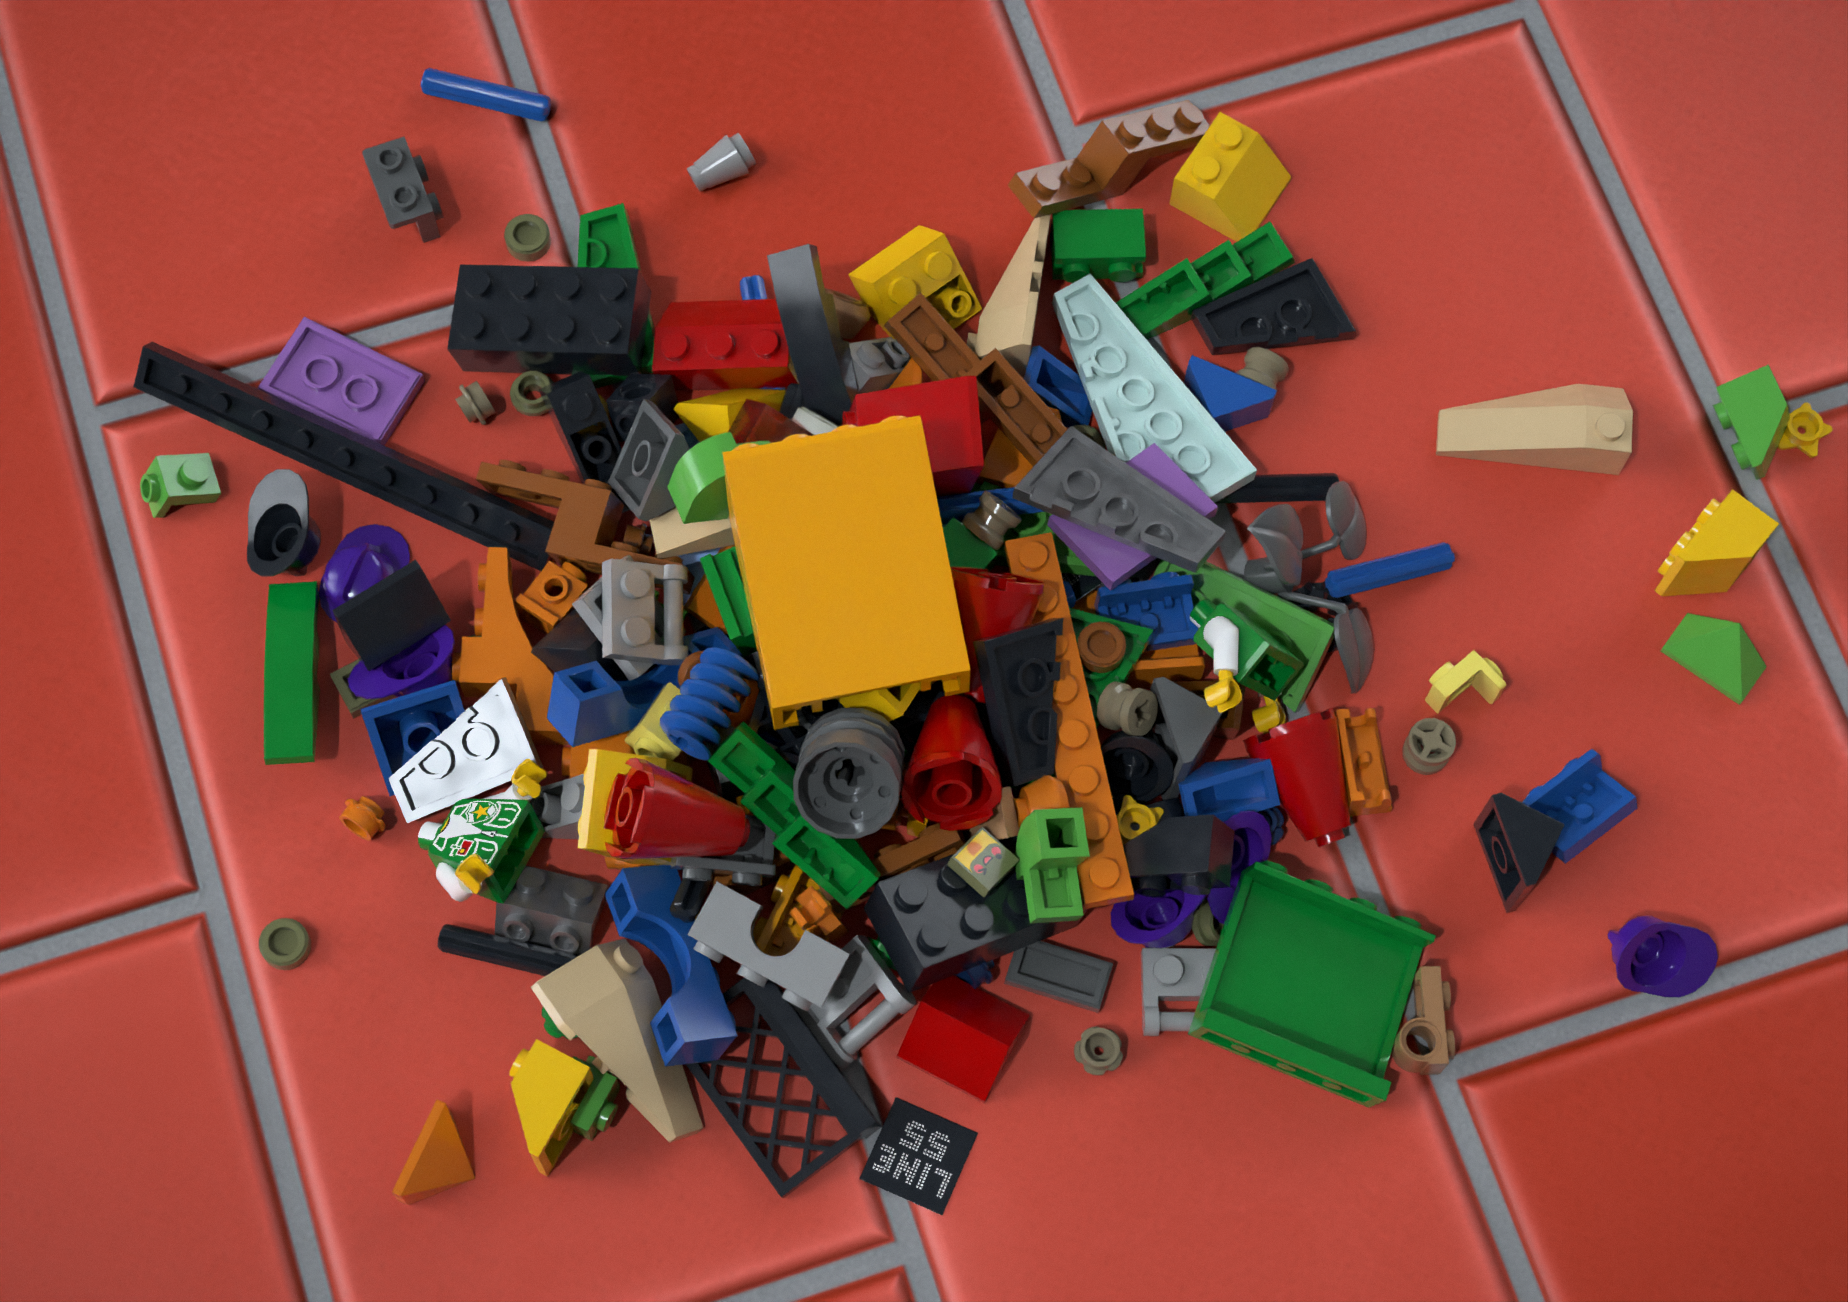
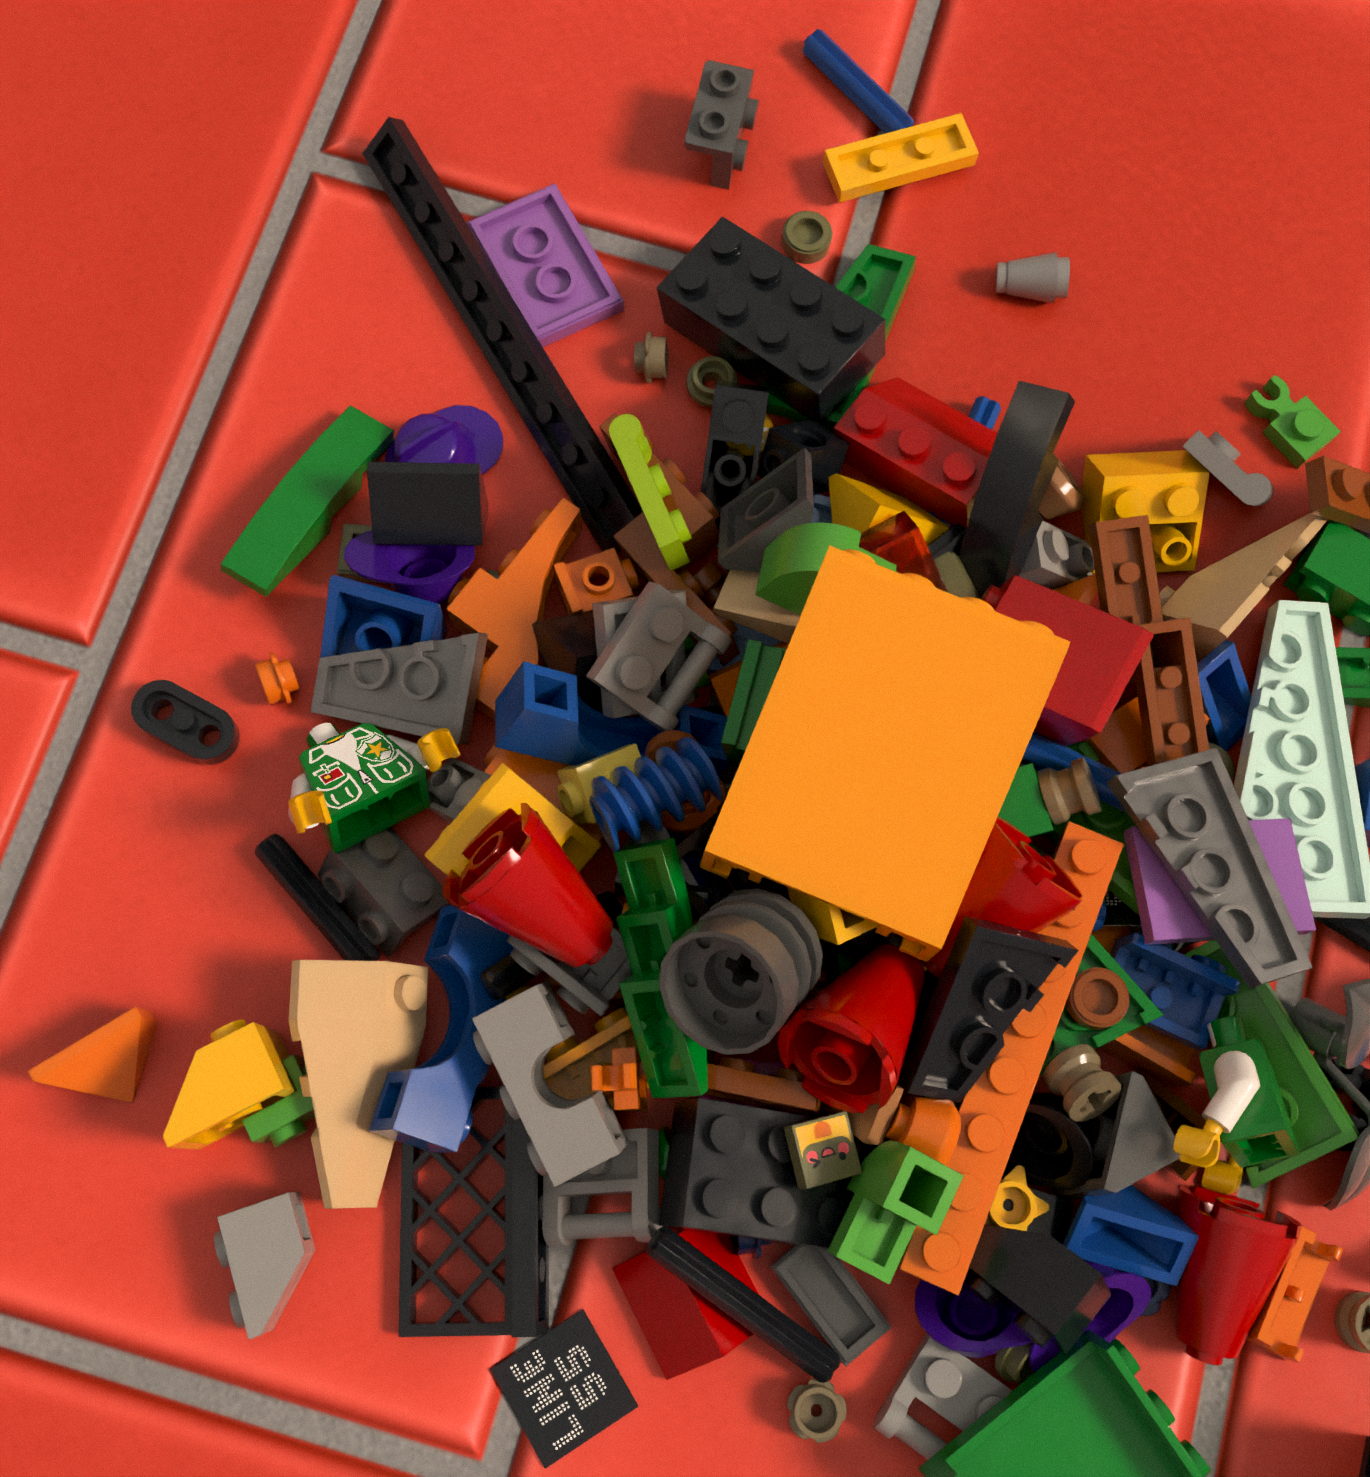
camera: 30 degrees right, 5 degrees up
bright green bracket [140,453,221,518] -> none
black piece [247,469,321,577] -> none
olive tile [259,918,311,970] -> none
none -> black plate [131,680,240,765]
none -> light grey slope [214,1192,316,1340]
none -> lime plate [609,414,692,571]
none -> black axle [646,1226,840,1383]
none -> yellow plate [822,113,979,203]
none -> light grey plate [1183,430,1274,506]
none -> bright green plate [1244,375,1341,469]

